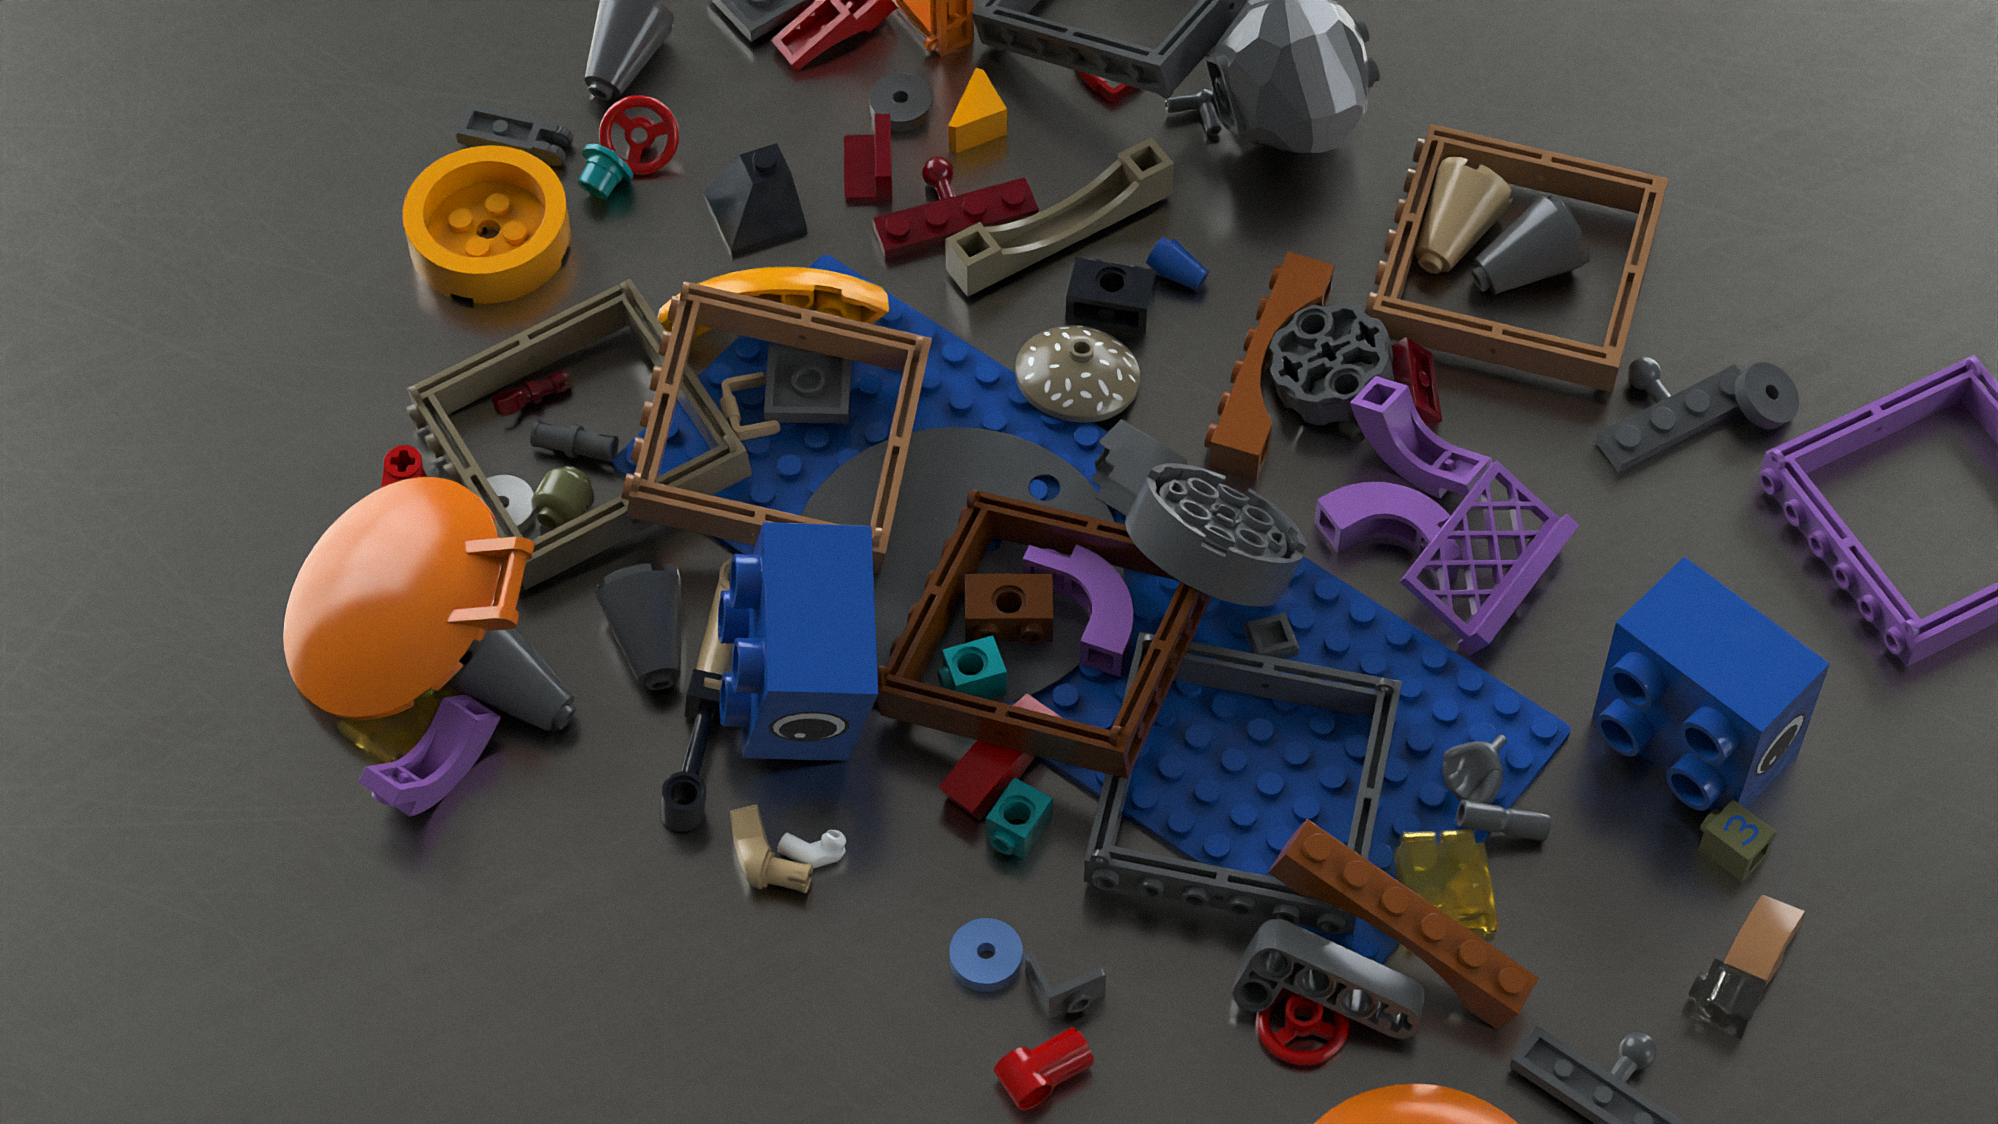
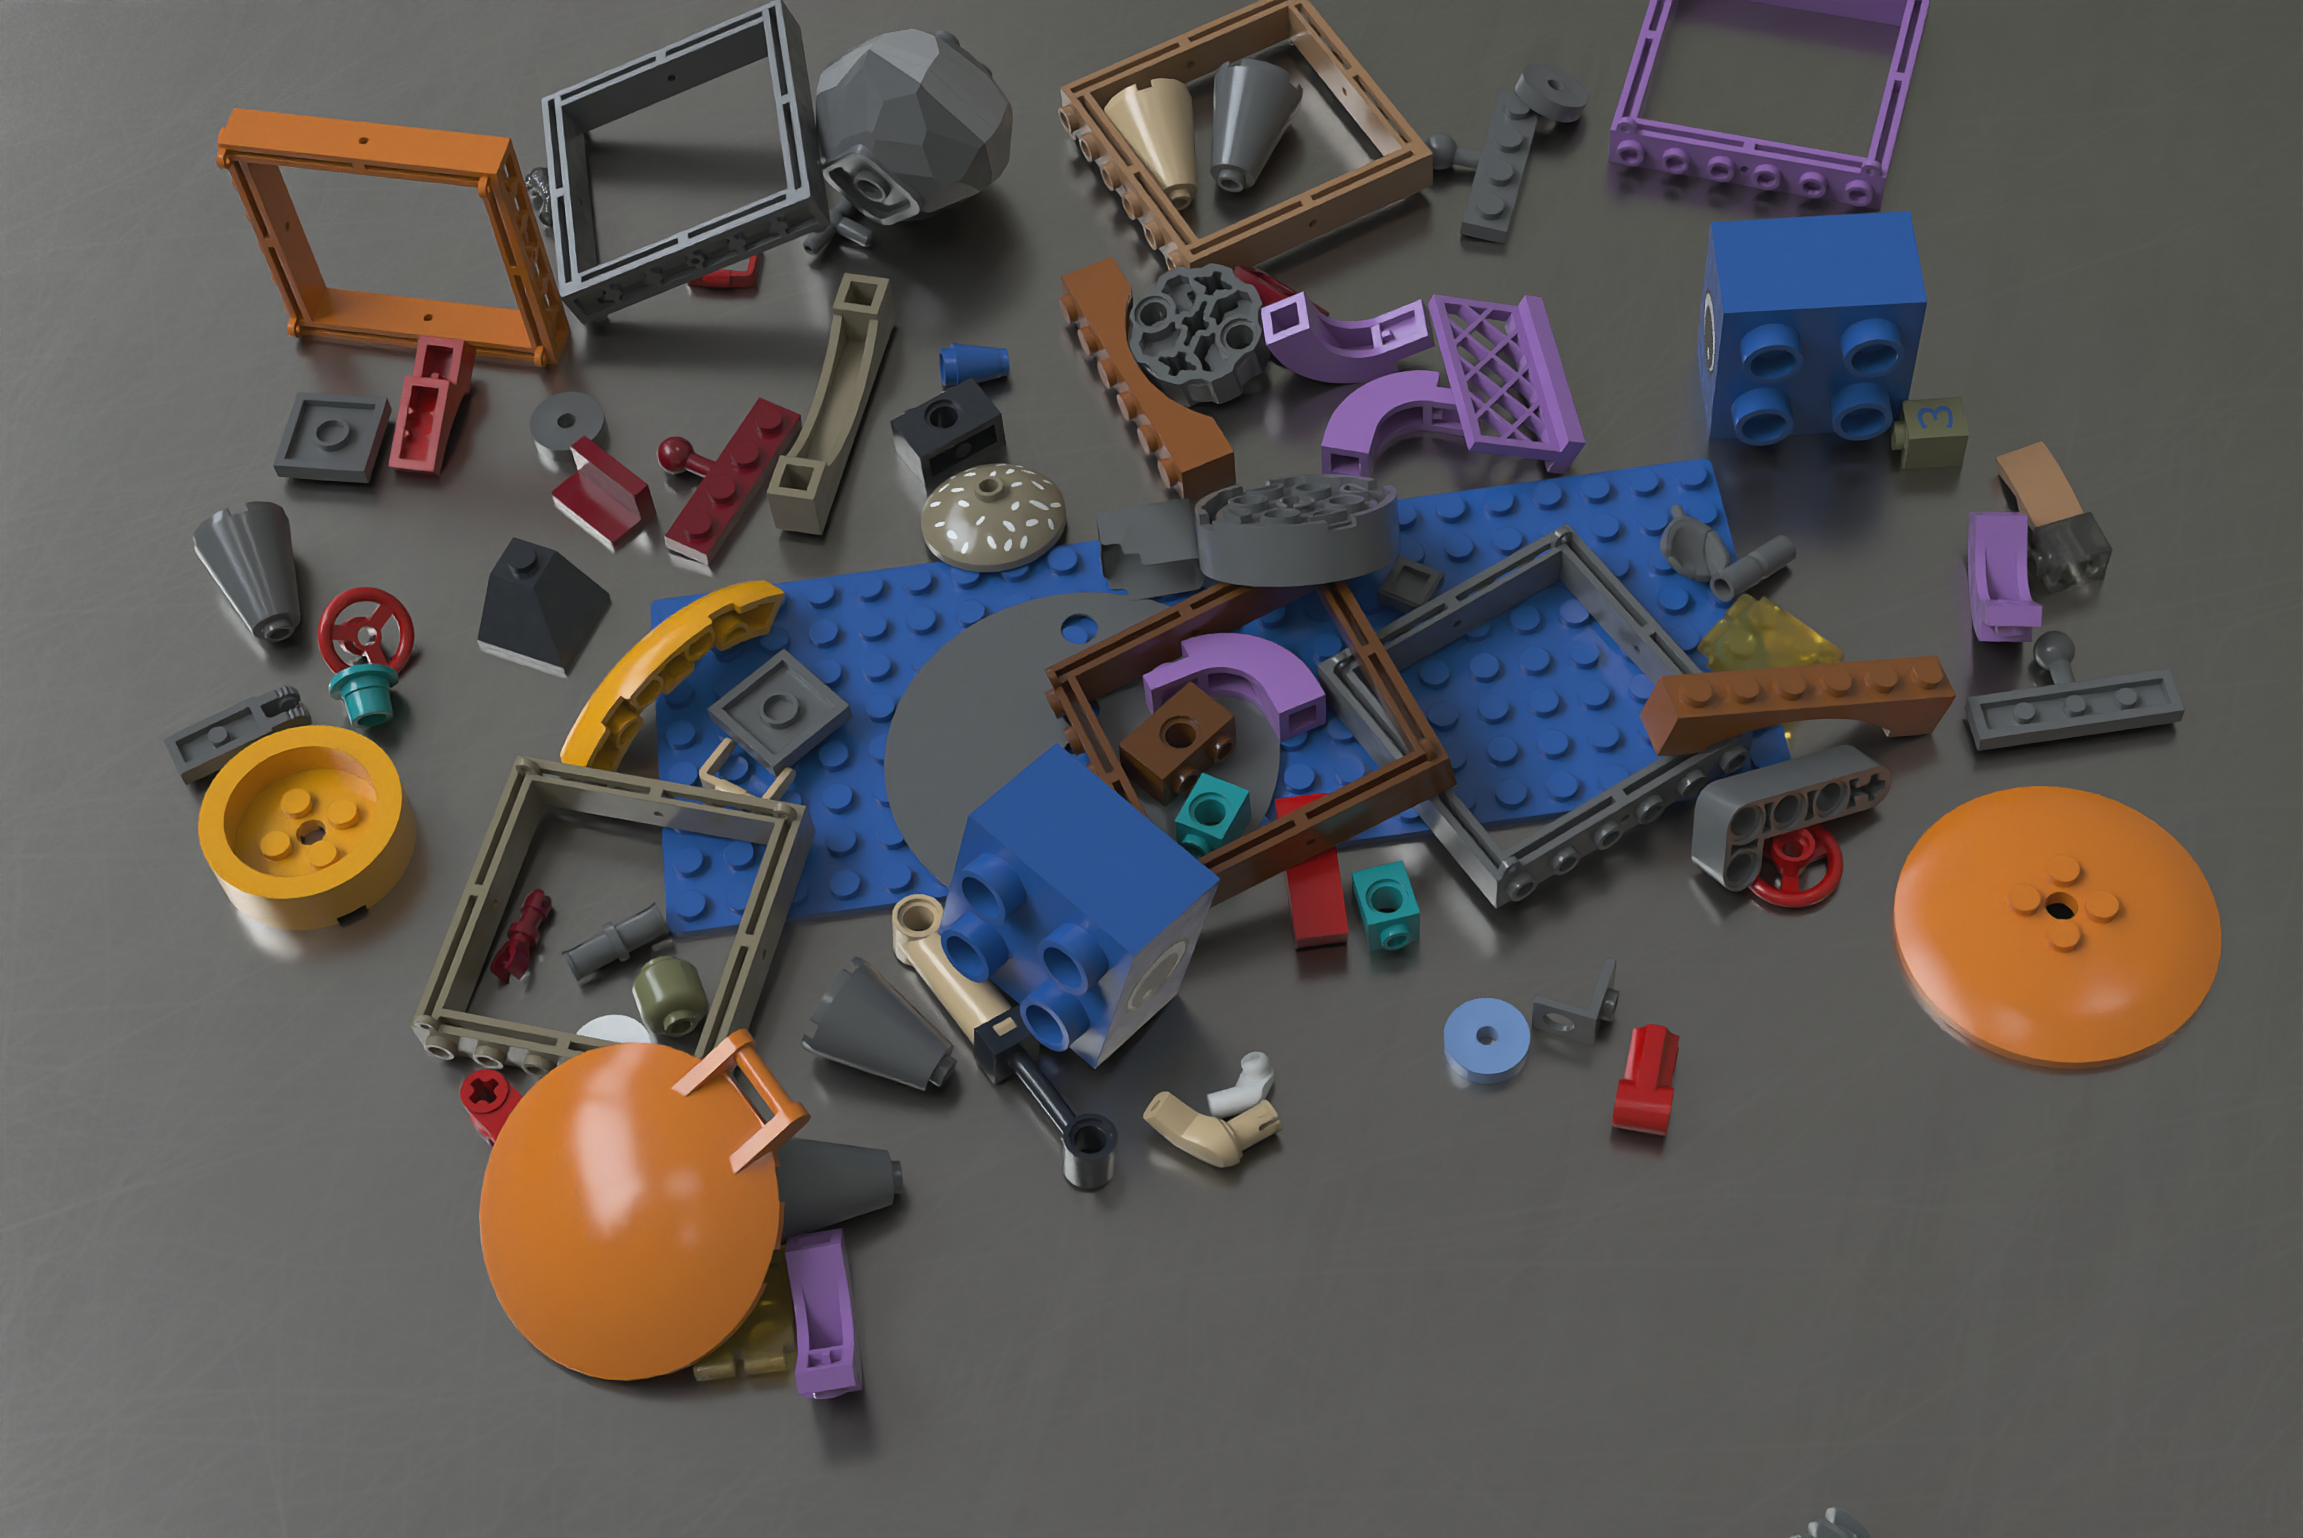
camera: 40 degrees left, 0 degrees up
medium nougat window [621,281,932,574] -> none
light orange slope [948,68,1007,153] -> none
none -> medium lavender arch [1968,511,2042,642]

